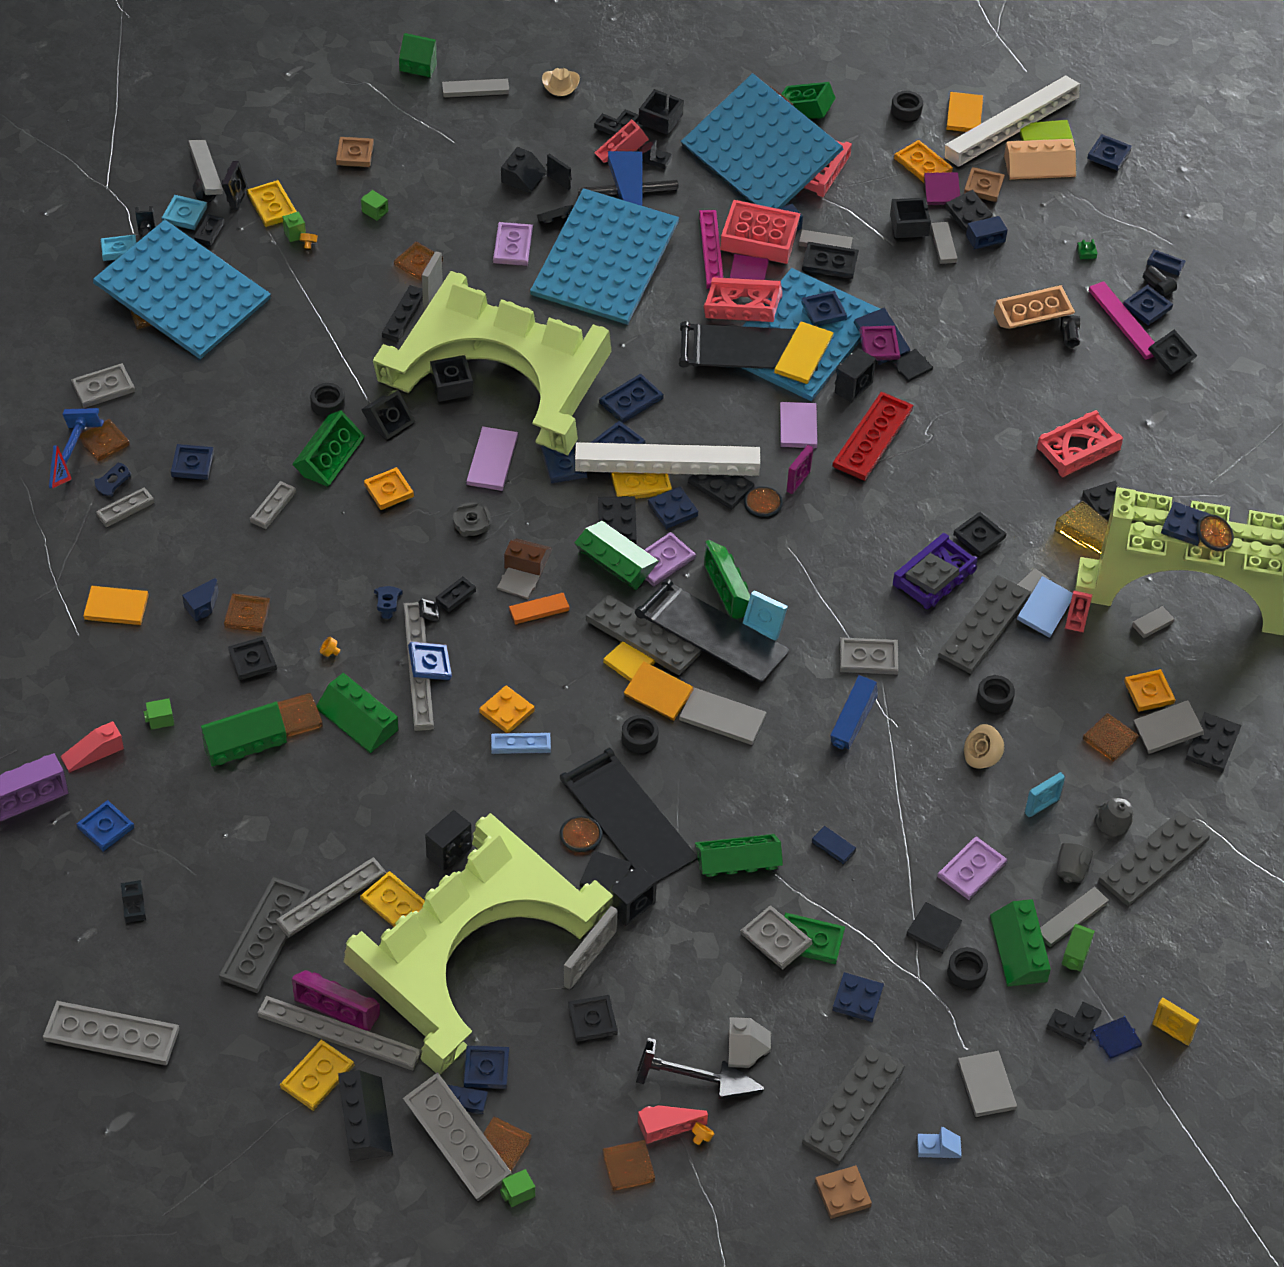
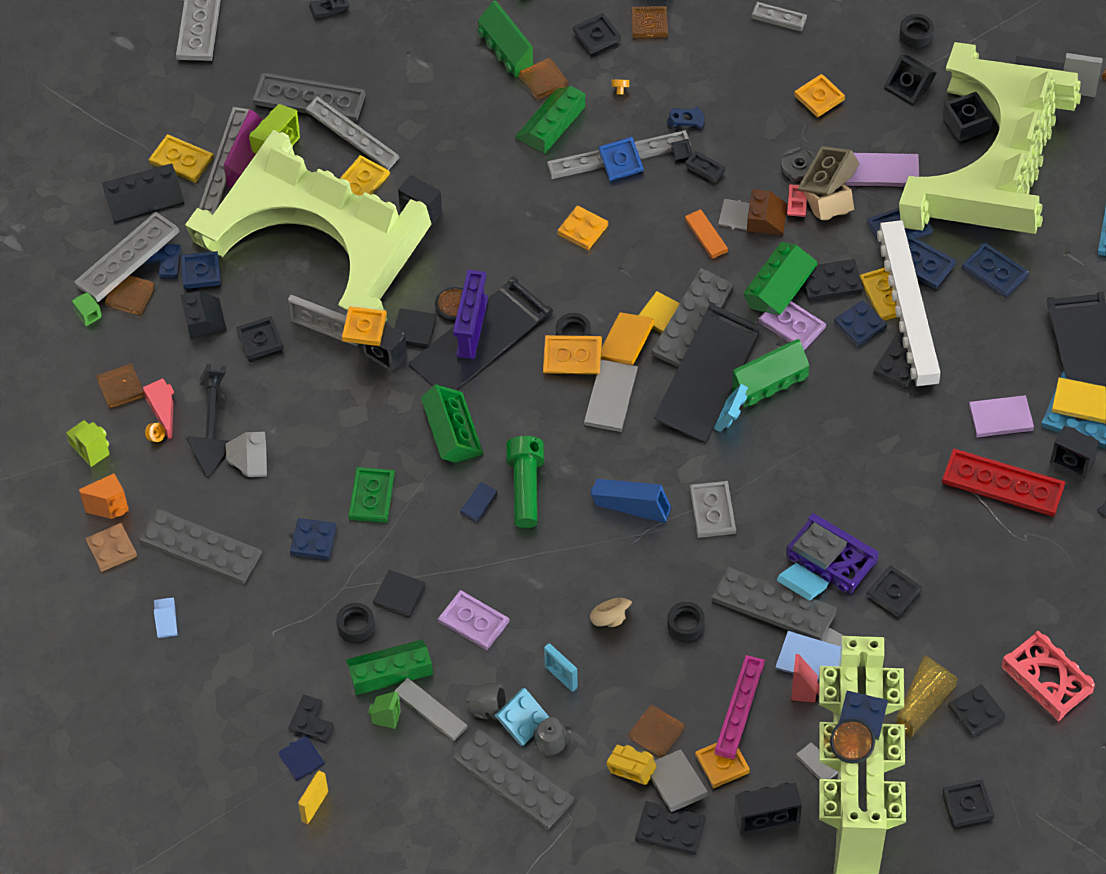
camera: 85 degrees right, 5 degrees up
green slope [292,410,365,486] -> none
light blue tile [491,733,551,754] -> none
light grey tile [740,905,813,969] -> none
clear orange wheel [744,486,783,517] -> none
magenta tile [786,445,813,494] -> none
light grey tile [957,1051,1017,1117] -> none
none -> lime brick [66,420,109,467]
none -> orange slope [79,474,129,519]
none -> black slope [180,291,226,337]
none -> lime slope [249,104,300,154]
none -> light orange plate [342,306,387,346]
none -> dark purple fence [453,270,488,359]
none -> medium azure plate [495,688,549,746]
none -> green piece [506,436,544,528]
none -> light orange tile [543,335,602,375]
none -> yellow brick [606,745,657,785]
none -> dark pink tile [714,655,765,760]
none -> black brick [734,782,802,835]
none -> medium azure tile [777,563,829,600]
none -> coral slope [787,184,807,217]
none -> dark tan slope [798,146,860,195]
none -> tan slope [804,184,854,220]

